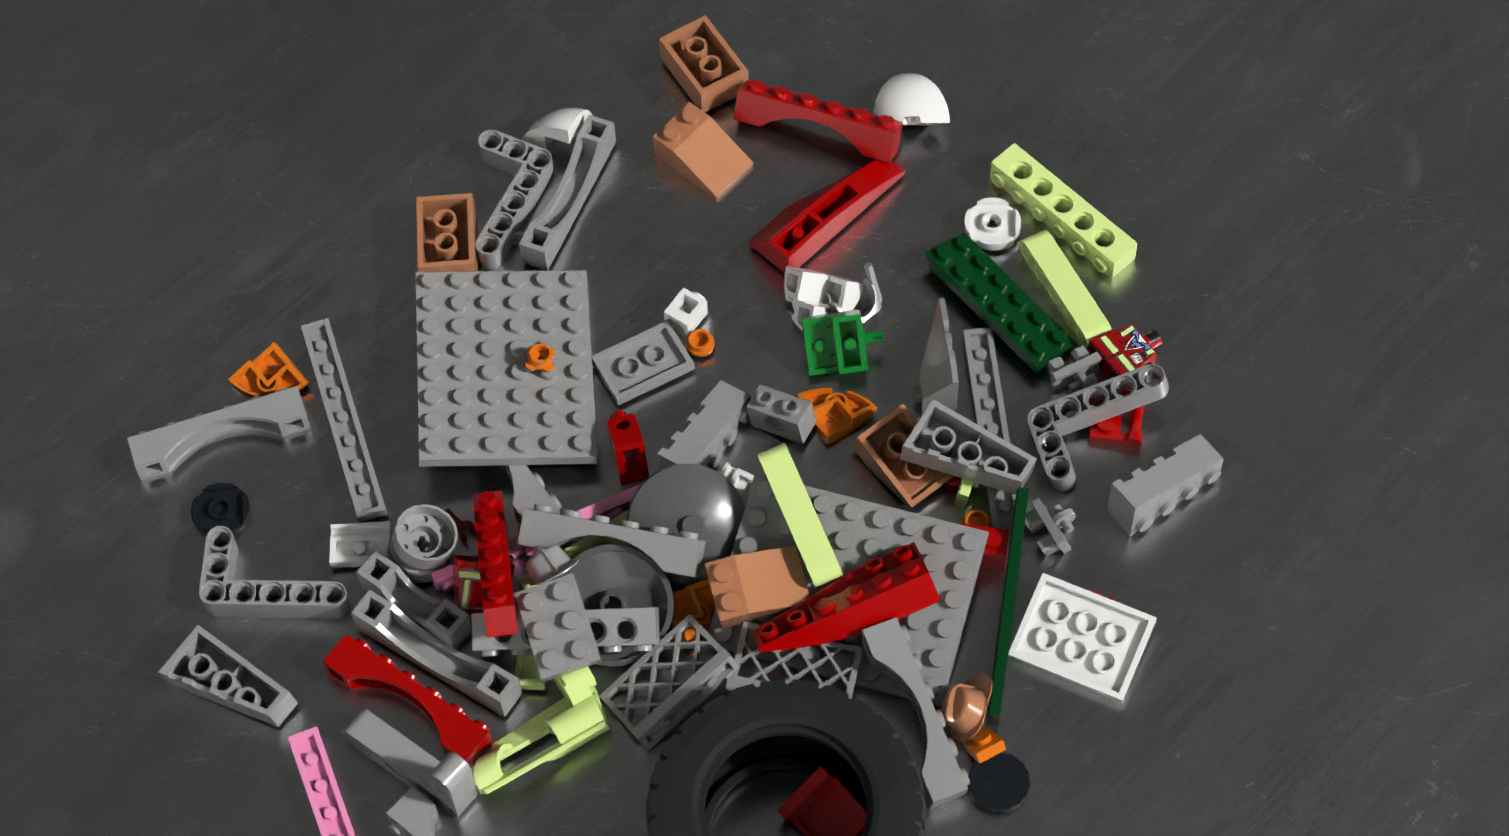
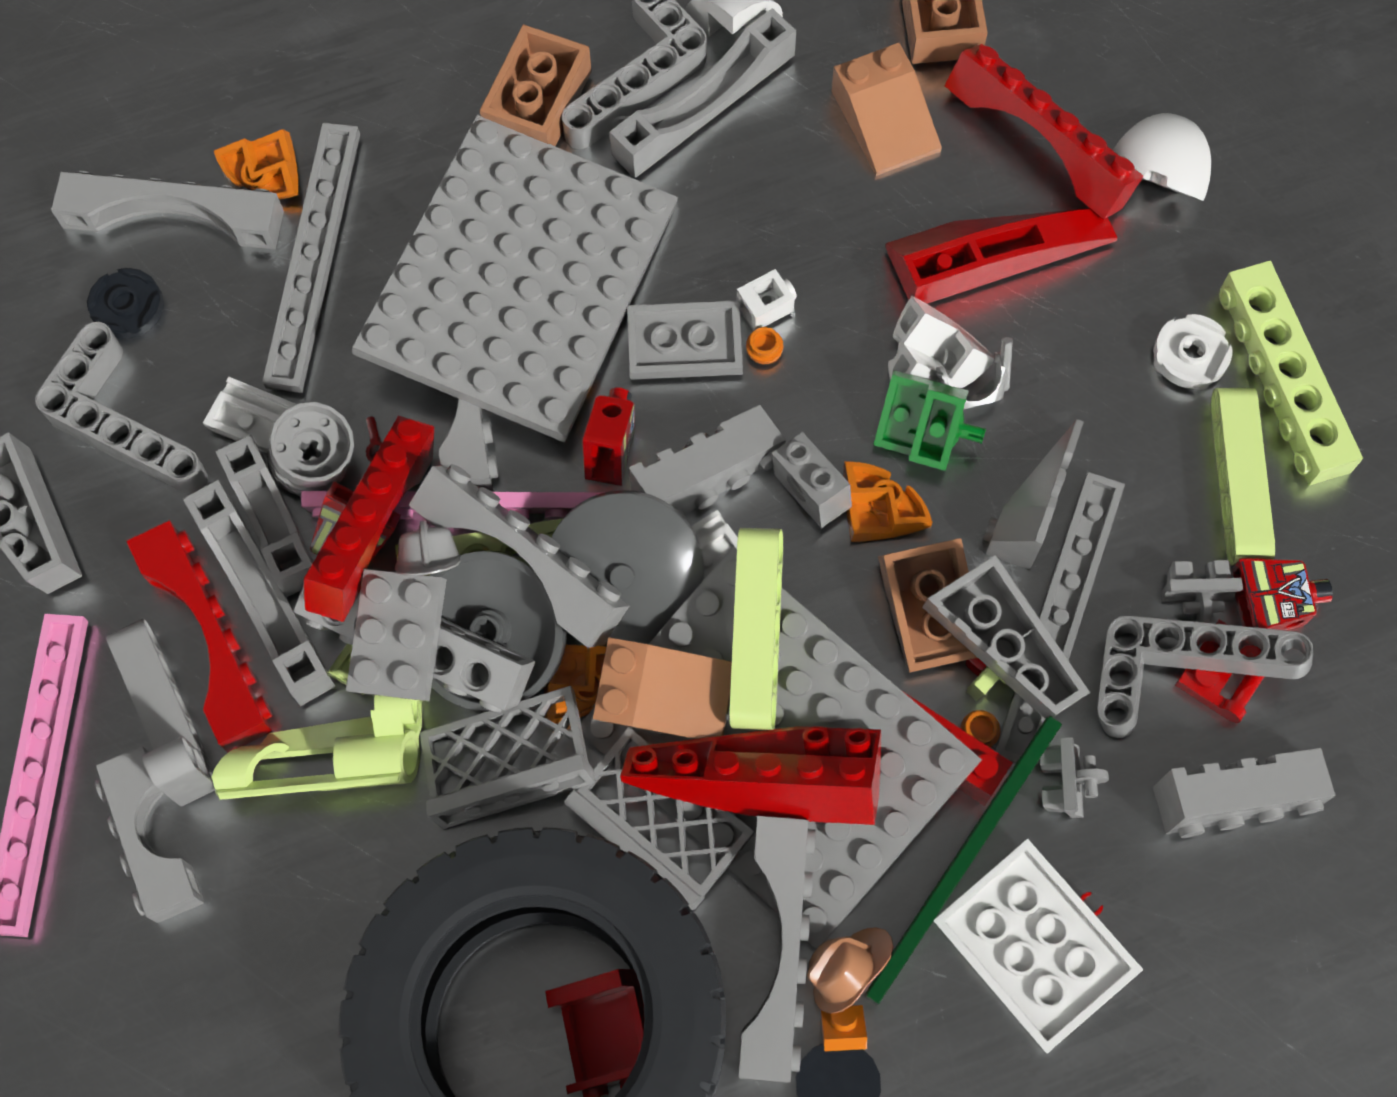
camera: 25 degrees right, 10 degrees up
orange plate [525,344,555,372] -> none
dark green plate [921,233,1078,372] -> none

